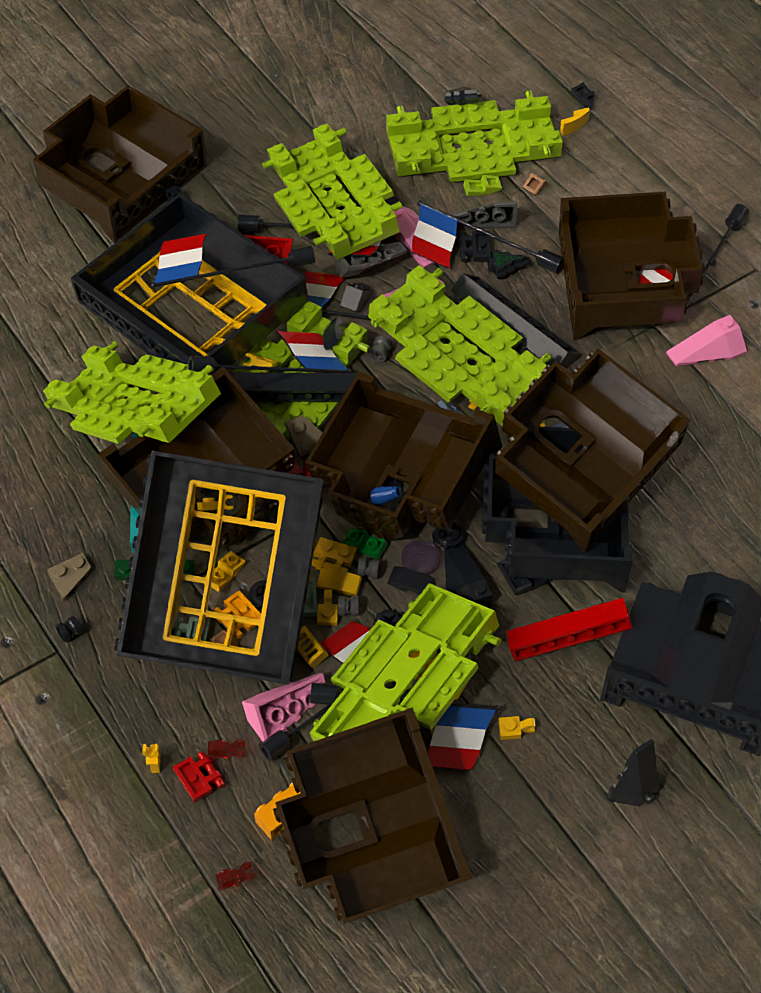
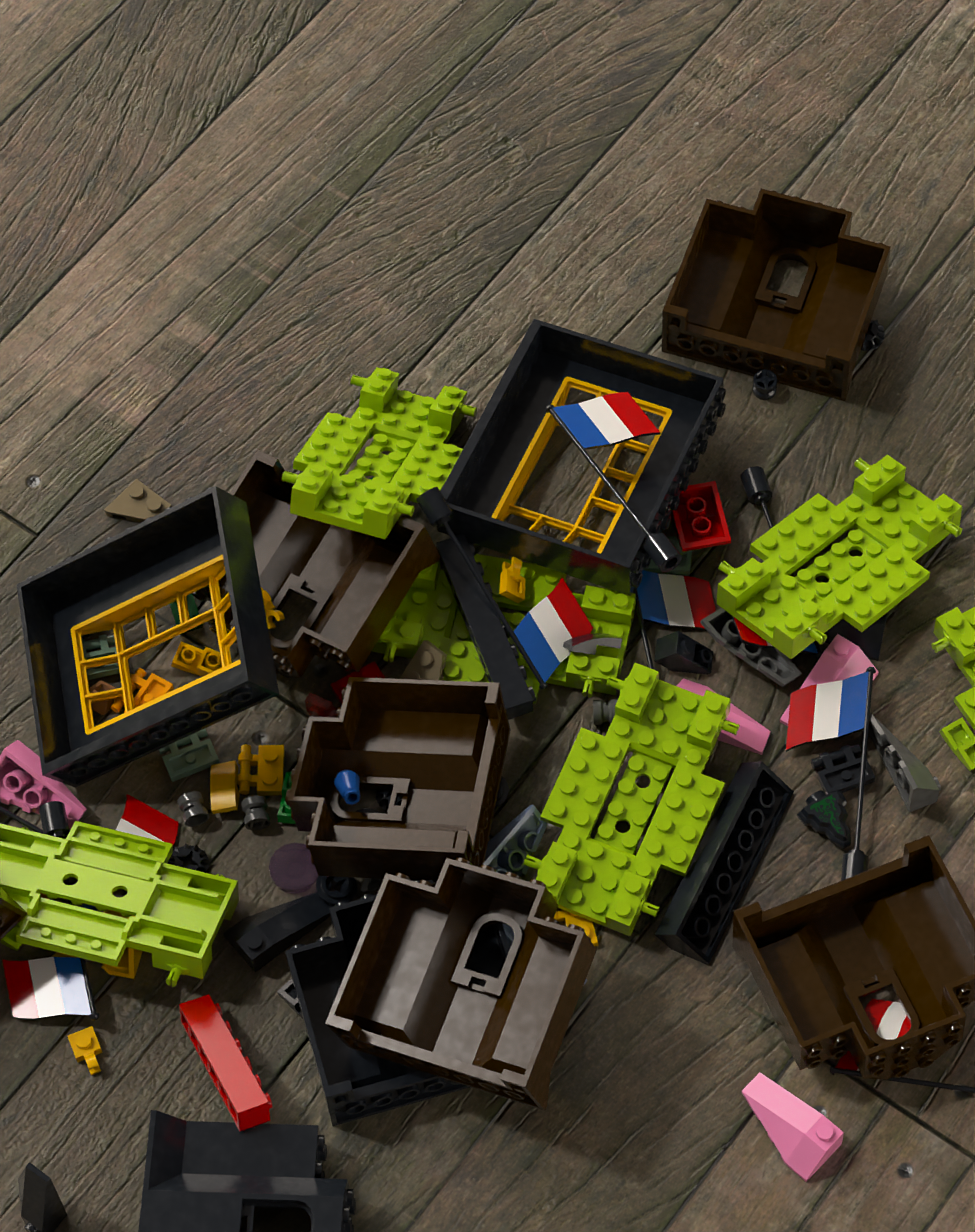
camera: 75 degrees right, 5 degrees up
black wheel [55,616,83,643] -> none
yellow slope [297,626,329,668] -> none
yellow plate [317,590,338,626] -> none
black slope [387,566,433,595] -> none

